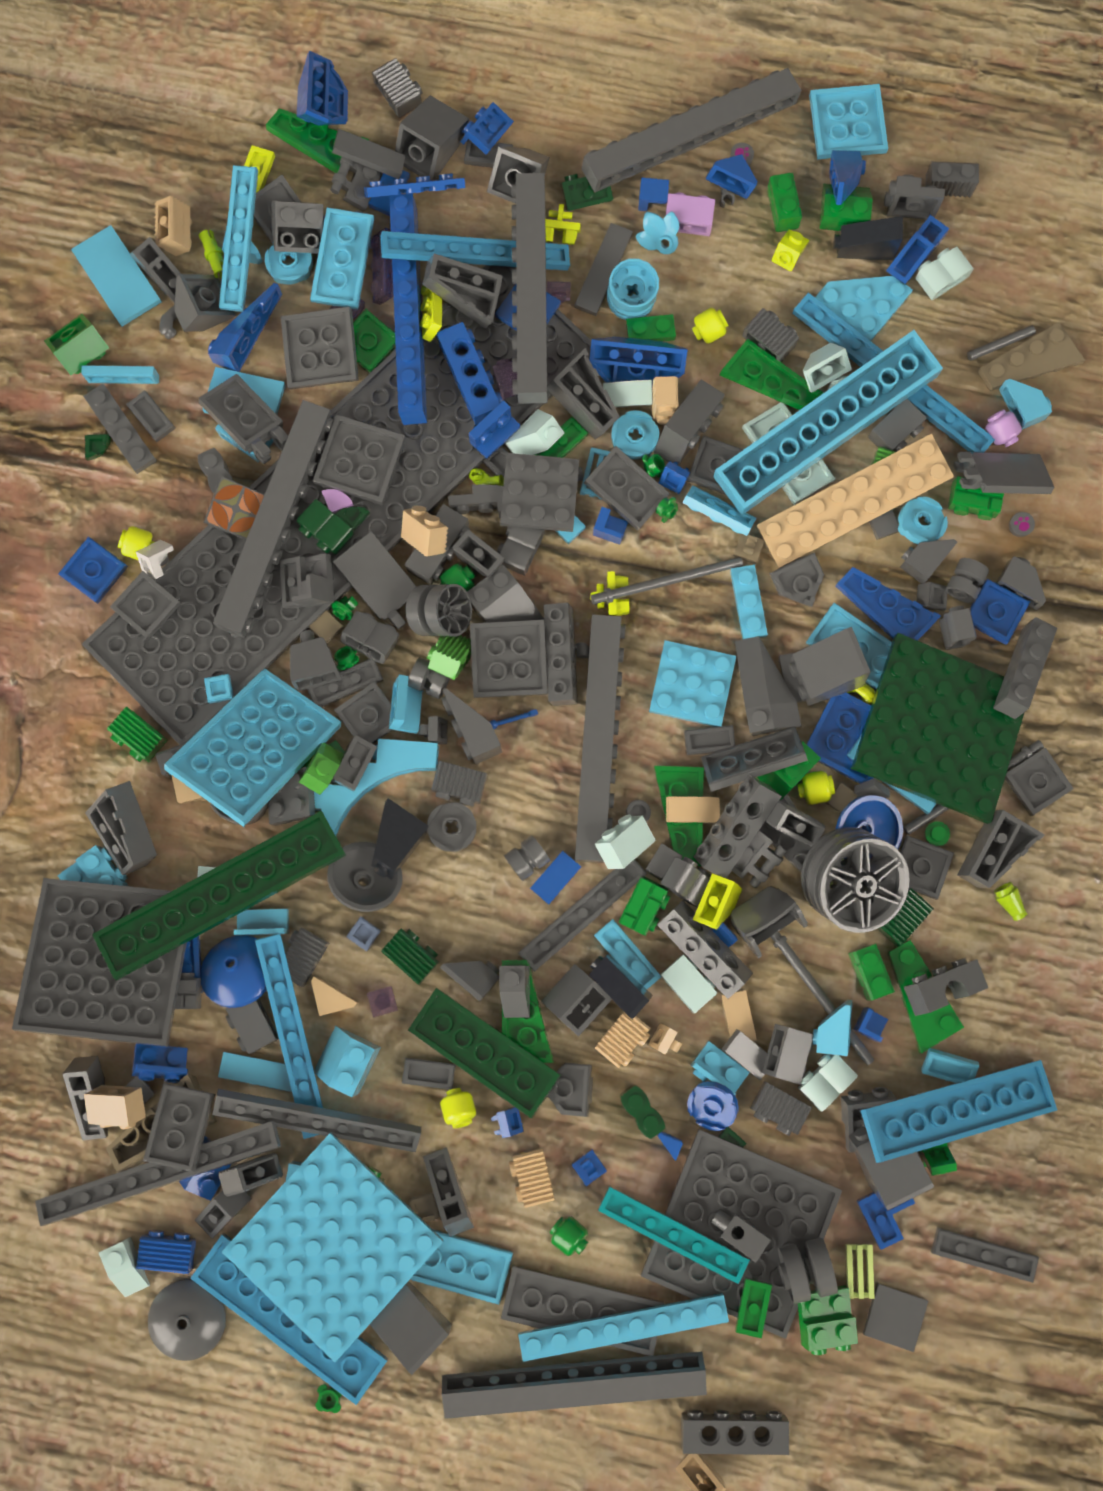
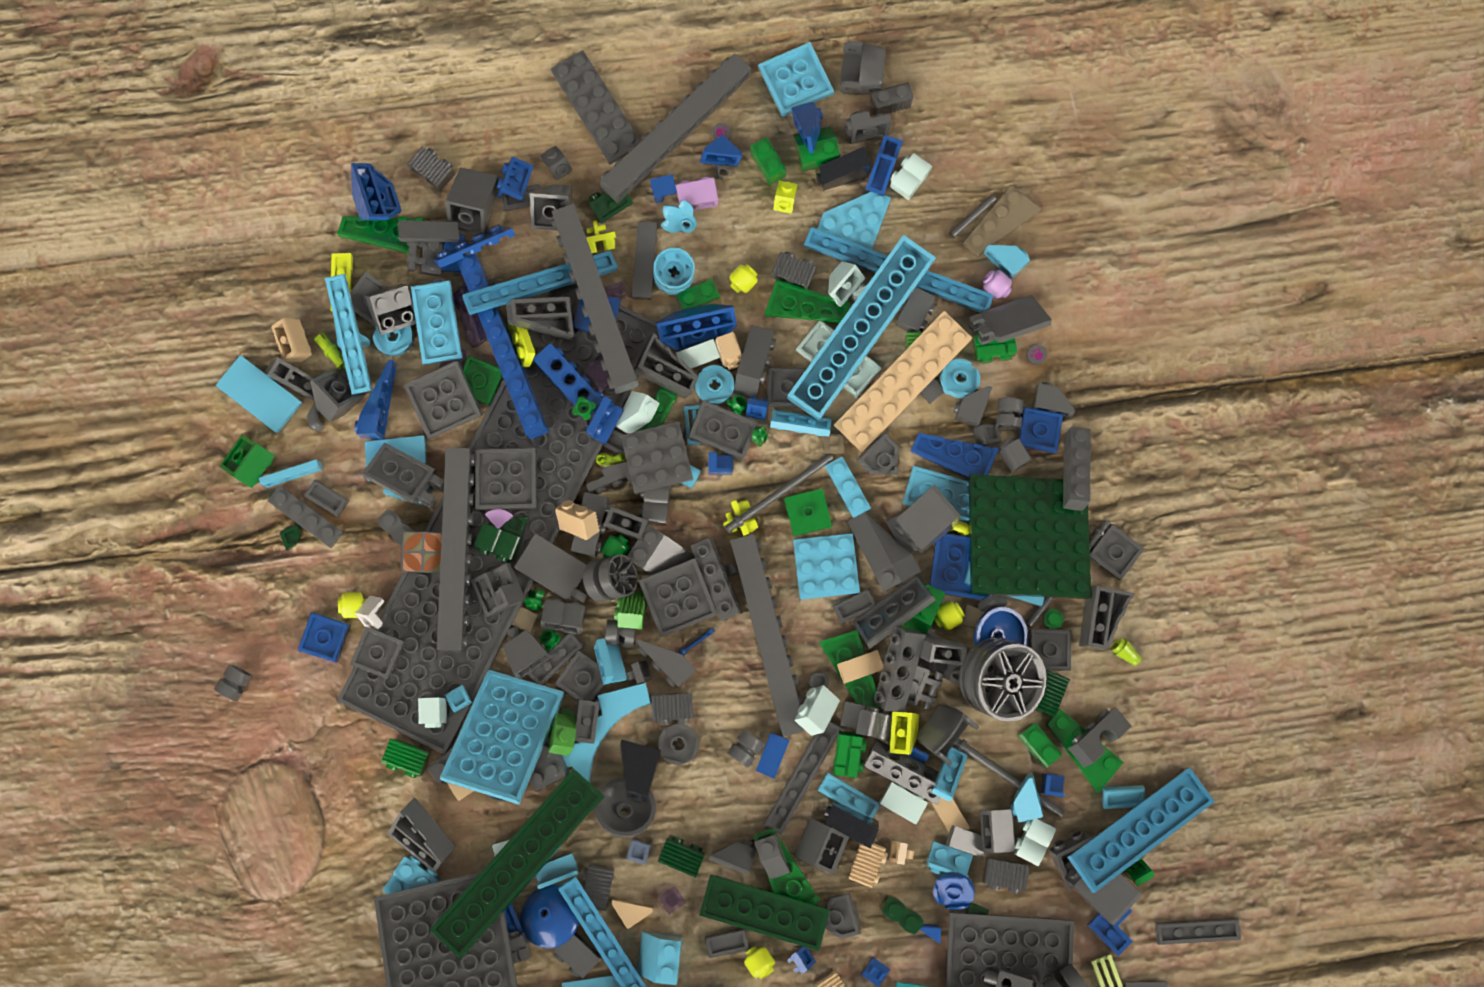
camera: 20 degrees left, 0 degrees up
none -> light aqua brick [418,698,447,728]
none -> dark grey bracket [540,146,572,180]
none -> dark grey plate [550,50,641,165]
none -> green plate [572,397,596,420]
none -> green plate [784,488,832,537]
none -> dark grey piece [839,41,886,95]
none -> medium azure tile [932,747,968,802]

